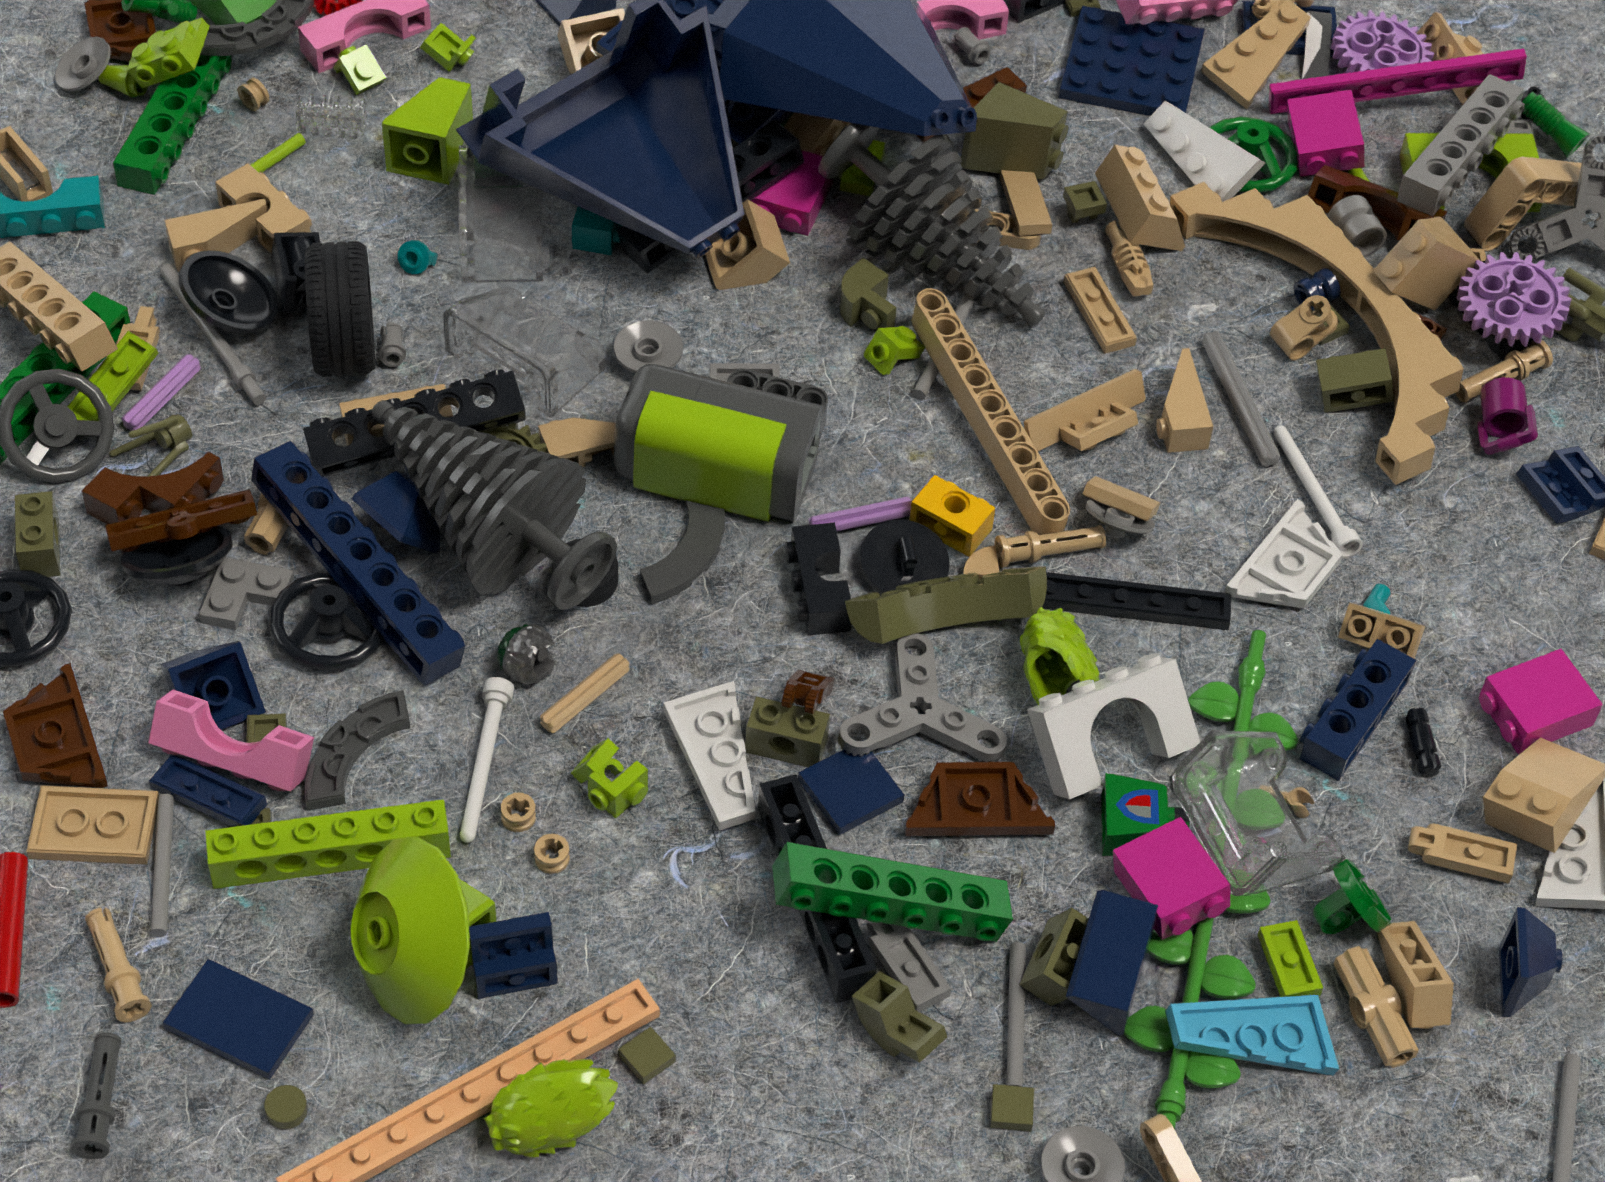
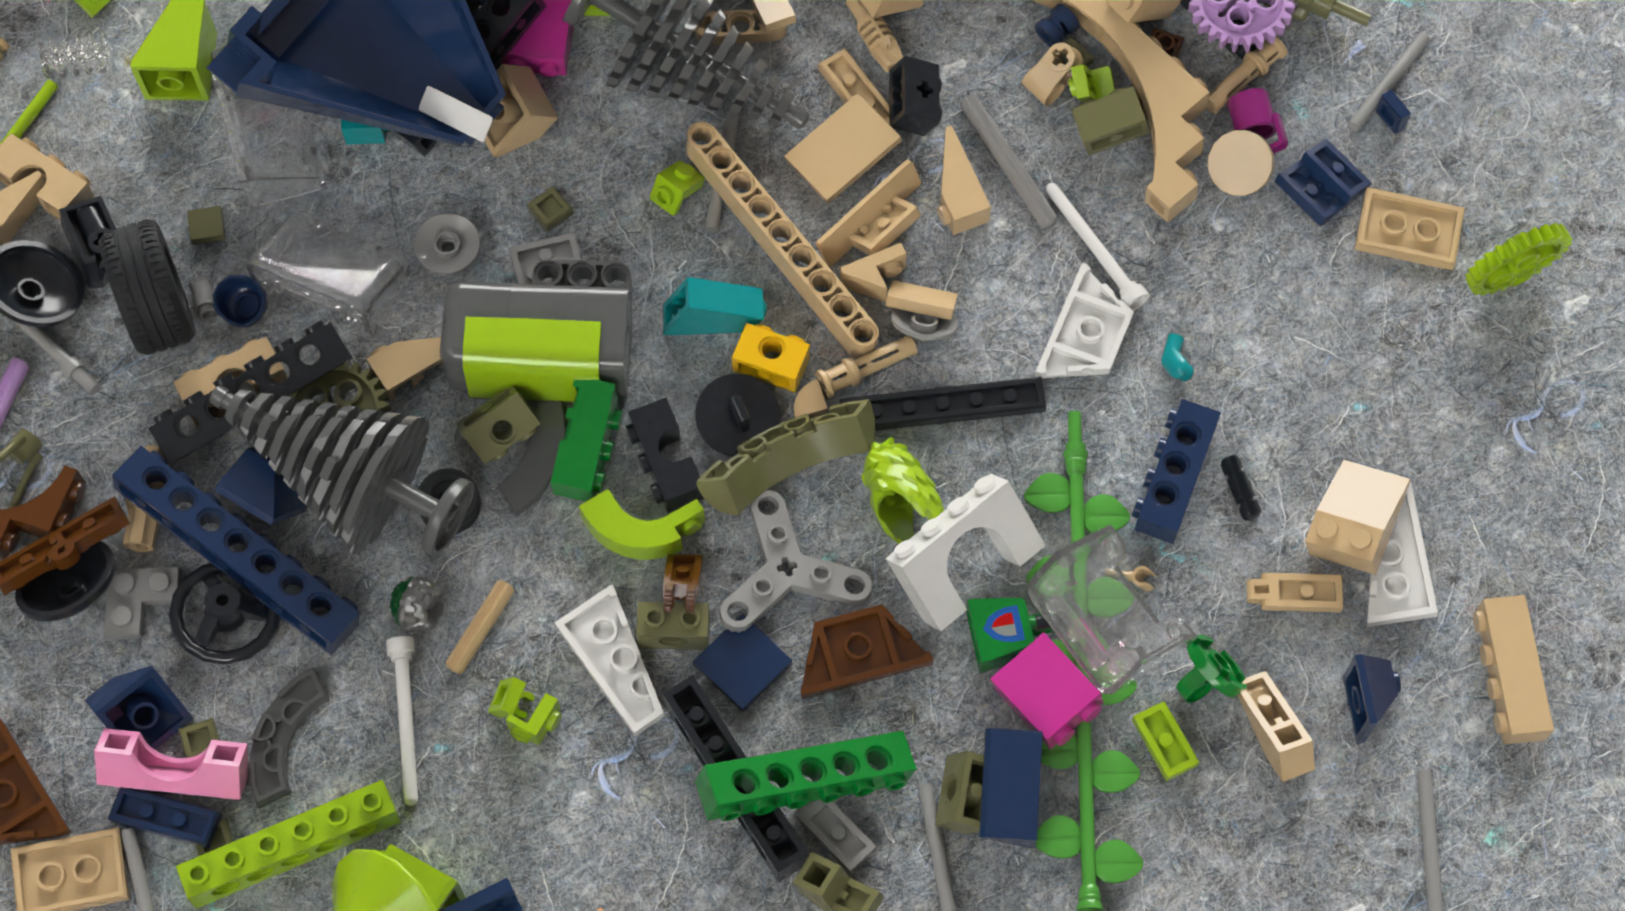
camera: 10 degrees left, 15 degrees up
teal plate [397,240,438,274] -> none
tan bush [501,793,536,832] -> none
tan bush [534,833,570,874] -> none
lavender axle [809,497,912,531] -> none
olive brick [840,258,897,331] -> none
medium azure wing [1165,995,1339,1076] -> none
tan piece [1334,946,1419,1068] -> none
tan slope [1338,603,1425,659] -> none
dark pink brick [1478,648,1603,755] -> none
none -> olive tile [187,206,226,245]
none -> dark blue hair [213,275,268,328]
none -> white sticker [419,86,493,142]
none -> olive brick [457,386,541,464]
none -> olive tile [527,186,574,232]
none -> green wedge [551,380,624,502]
none -> lime arch [579,489,705,560]
none -> teal slope [663,277,767,336]
none -> tan tile [784,93,902,204]
none -> tan slope [840,243,907,302]
none -> black brick [889,56,942,136]
none -> lime bracket [1068,64,1115,102]
none -> tan tile [1208,130,1274,196]

